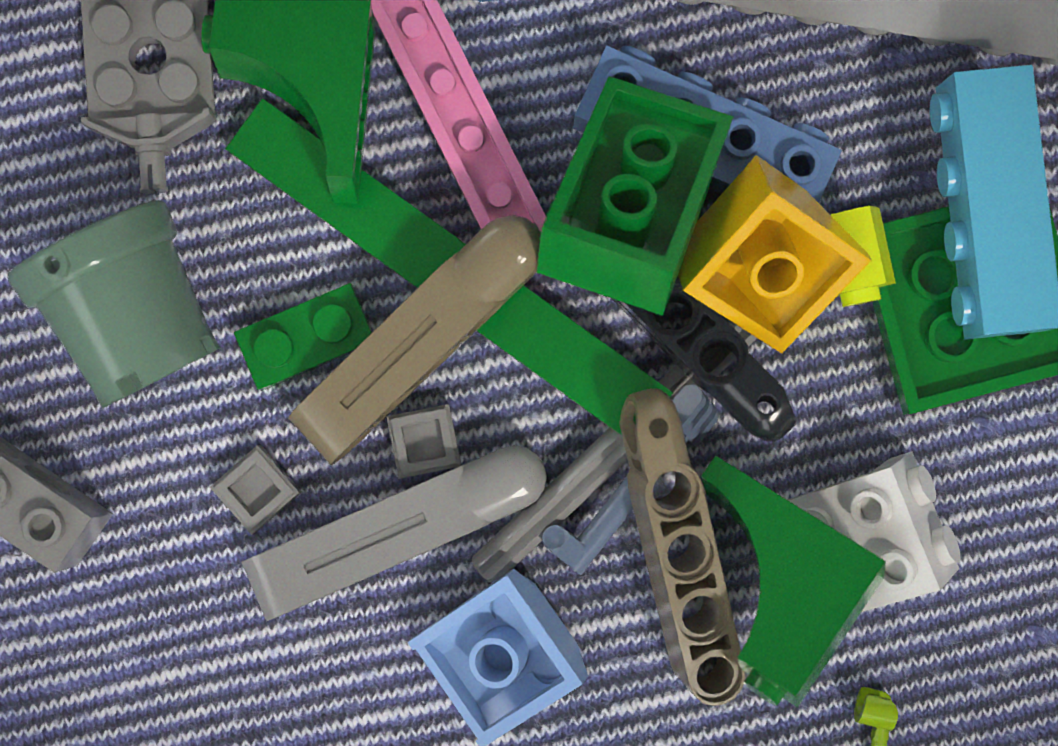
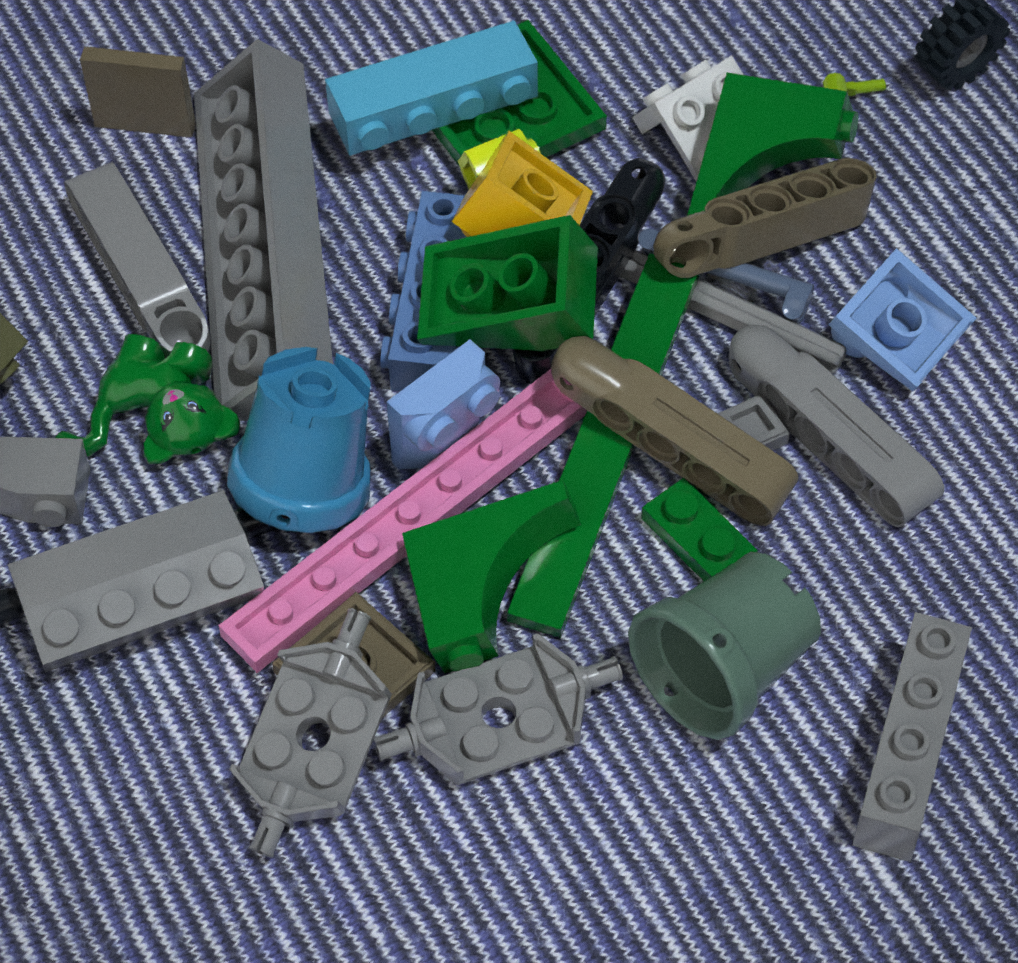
camera: 100 degrees left, 30 degrees down
light grey tile [210,445,302,535] -> none
none -> light blue slope [387,339,500,469]

